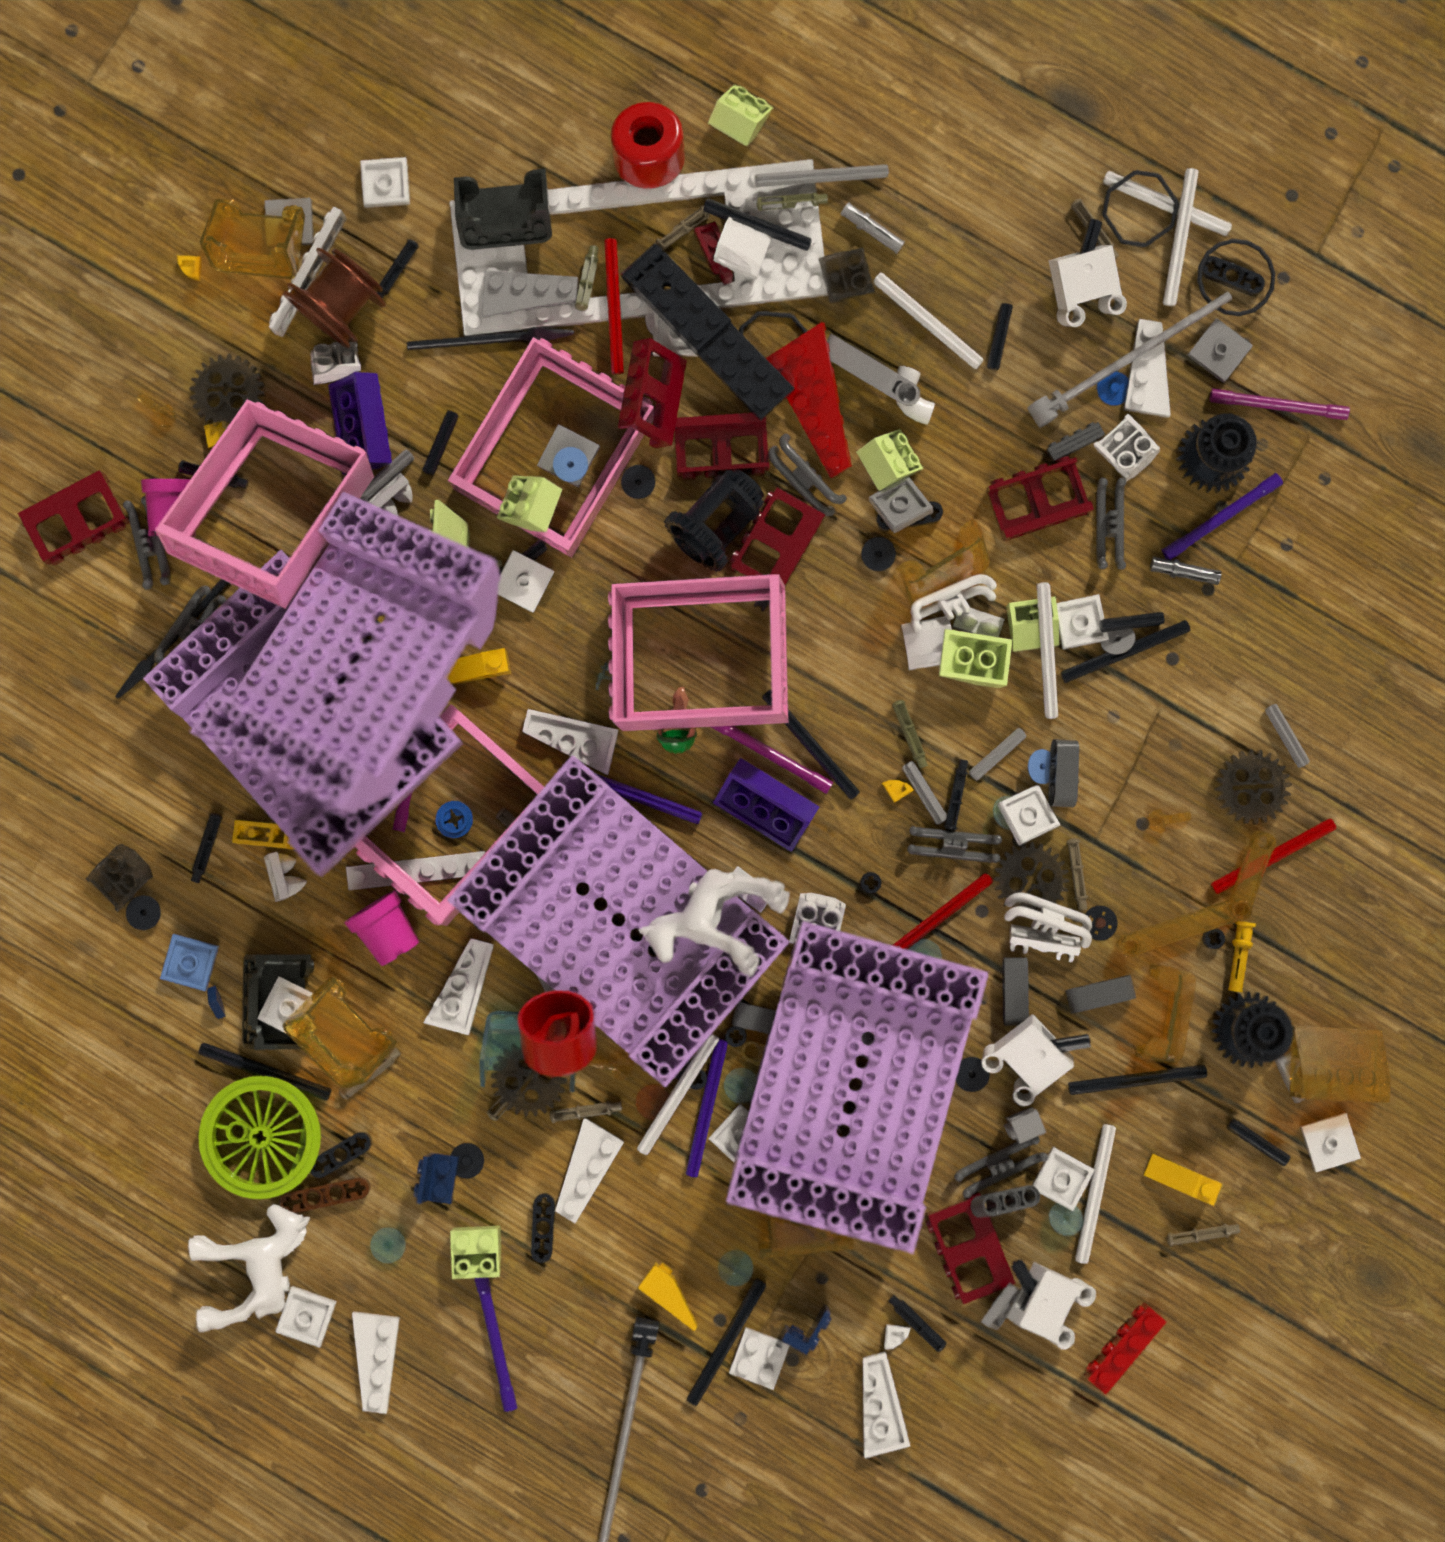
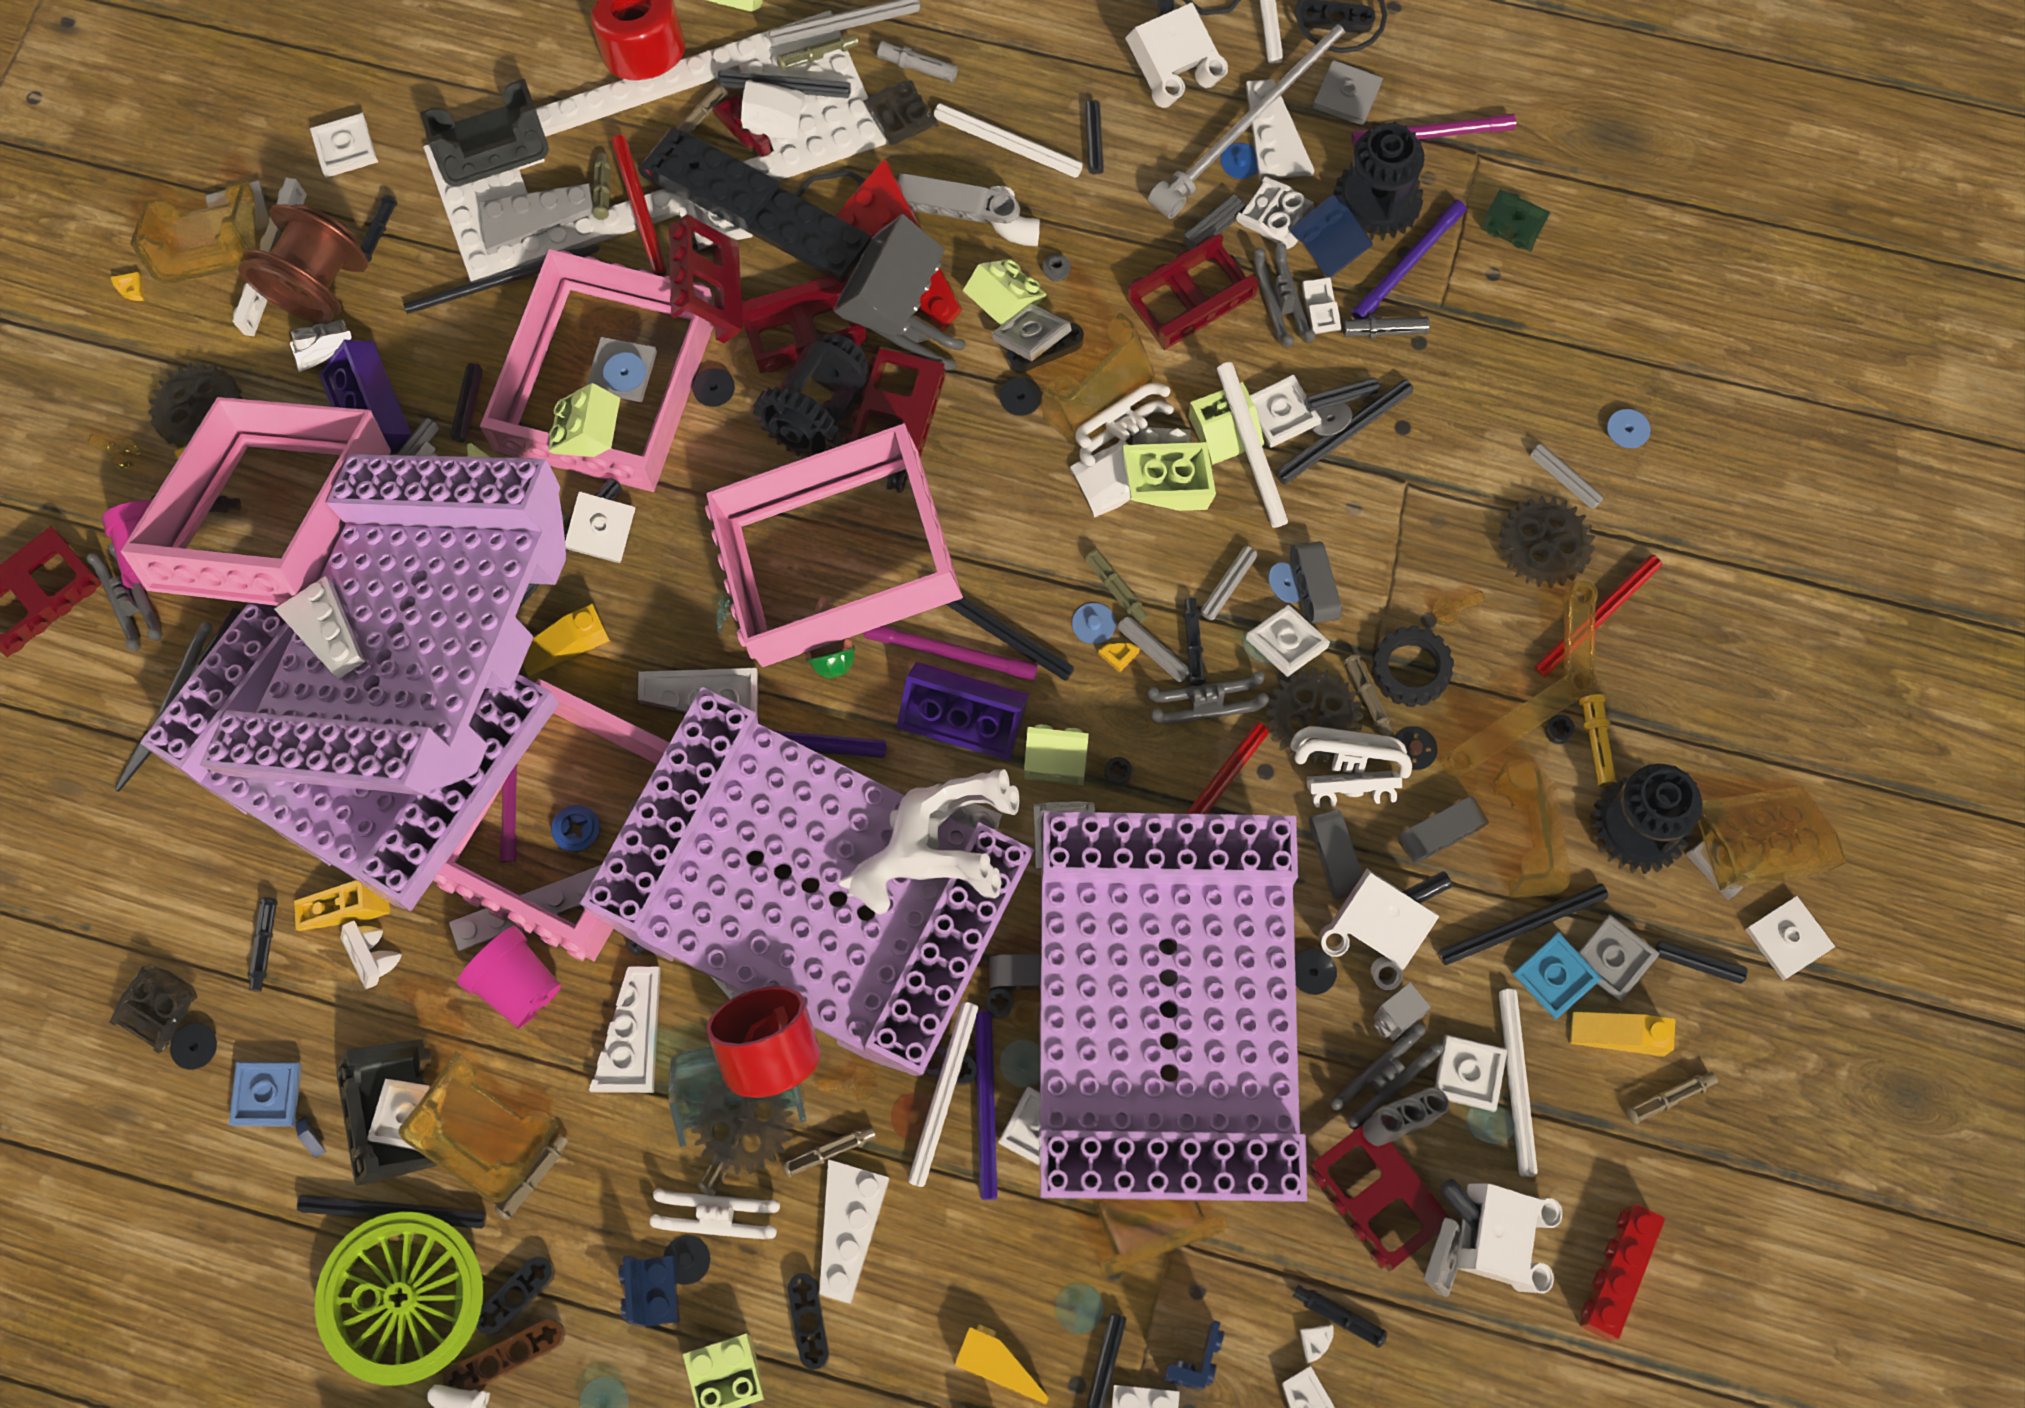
camera: 15 degrees left, 15 degrees down
none -> white wing [274,576,365,679]
none -> white piece [649,1188,780,1239]
none -> dark grey windscreen [833,214,945,337]
none -> yellowish green slope [1024,724,1089,786]
none -> dark grey plate [1043,254,1071,282]
none -> medium blue piece [1072,603,1116,644]
none -> dark blue bracket [1289,194,1373,278]
none -> white slope [1302,278,1341,334]
none -> black tyre [1372,626,1454,707]
none -> clear green brick [1481,189,1551,252]
none -> dark azure plate [1512,932,1602,1020]
none -> light grey plate [1578,914,1660,1002]
none -> medium blue piece [1607,409,1651,448]

